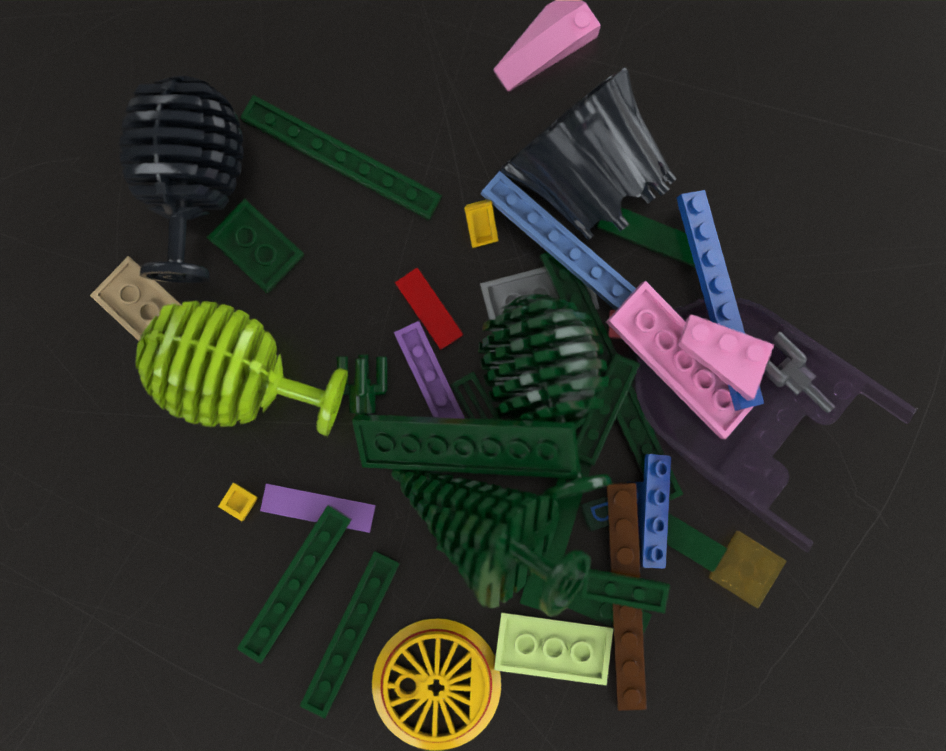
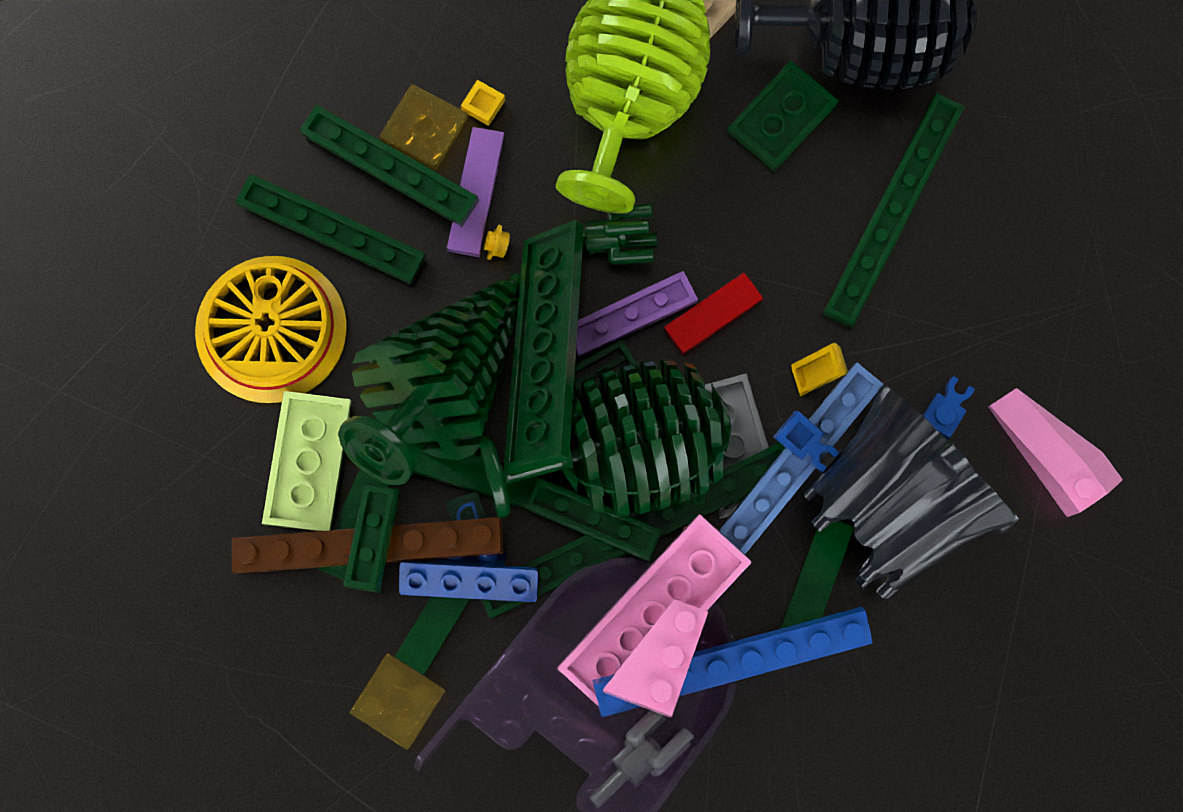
camera: 95 degrees right, 5 degrees down
none -> clear yellow plate [379,84,468,171]
none -> yellow plate [484,225,510,260]
none -> blue plate [773,410,840,473]
none -> blue plate [923,376,975,440]

